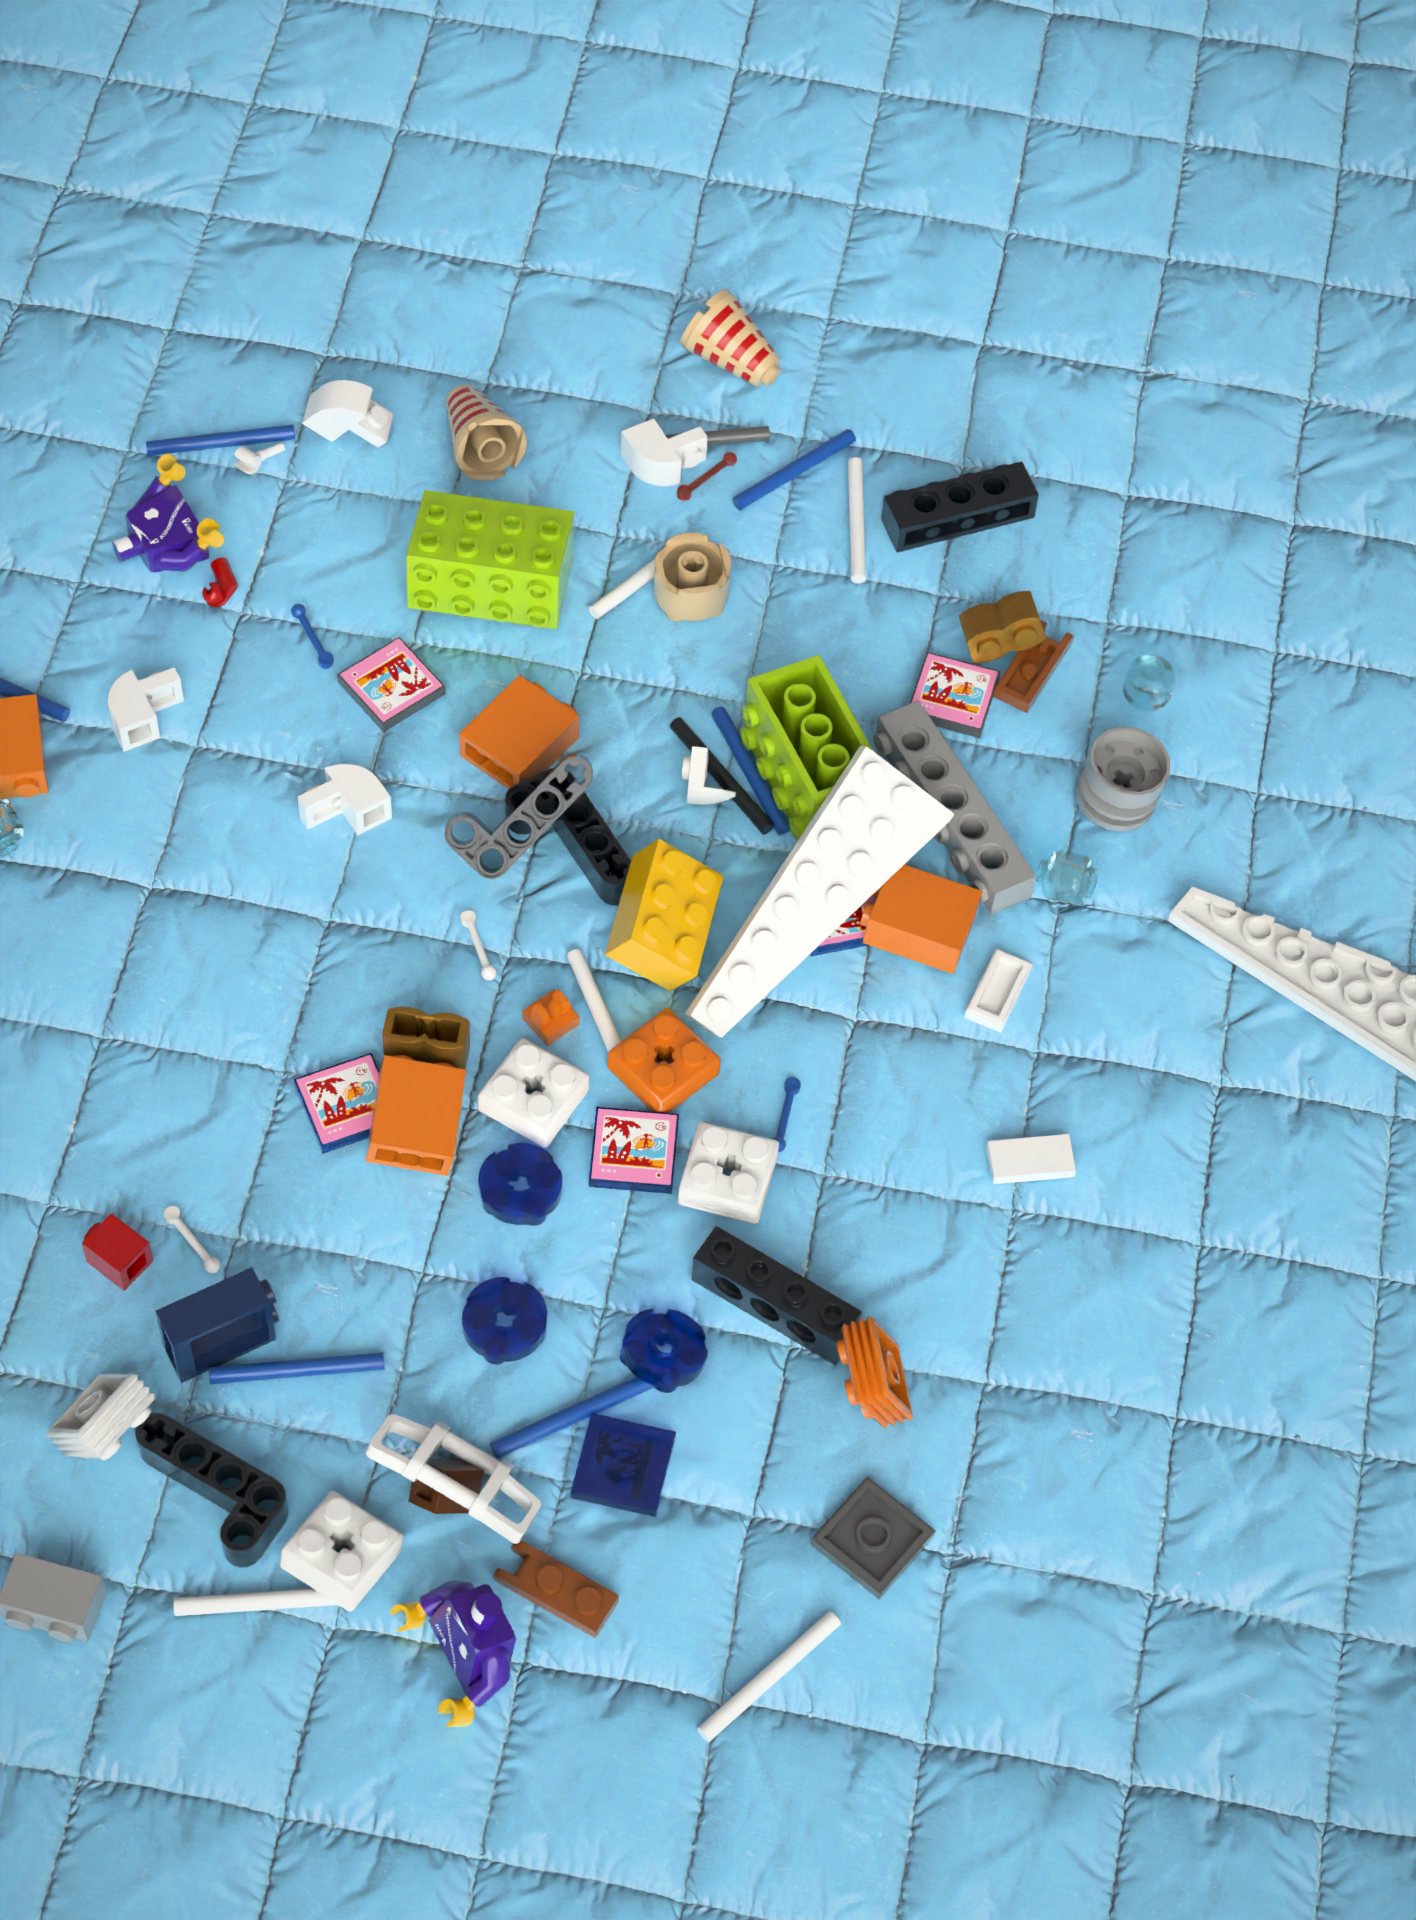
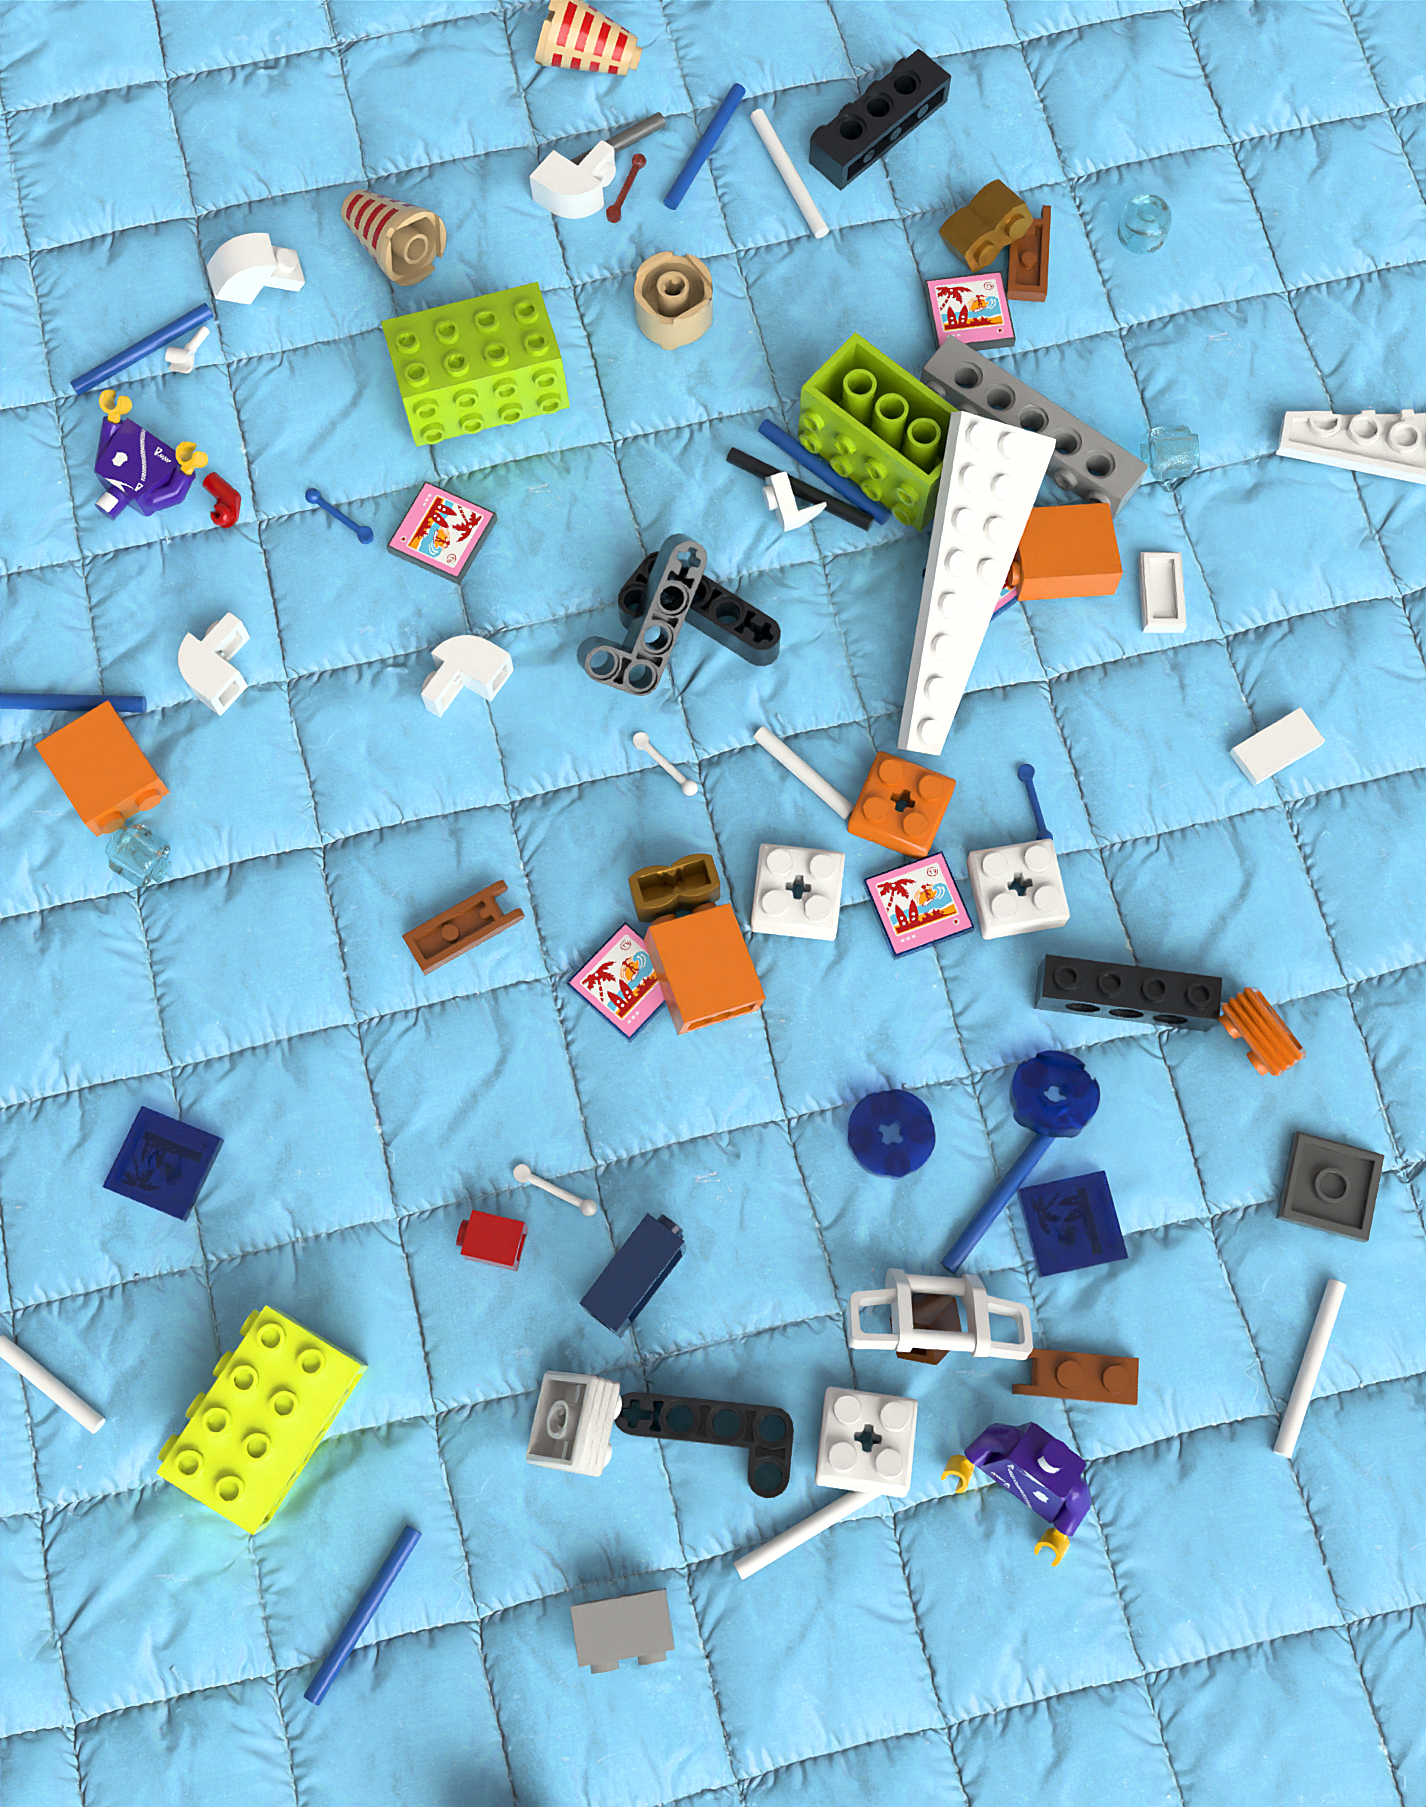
camera: 20 degrees left, 15 degrees up
blue bar [209,1352,385,1384] -> none
orange brick [459,675,580,789] -> none
clear blue plate [478,1143,563,1226] -> none
orange tile [522,989,580,1047] -> none
white bar [589,559,655,619] -> none
yellow brick [605,839,724,991] -> none
light grey wheel [1076,726,1171,832] -> none
none -> dark orange hinge [402,880,525,975]

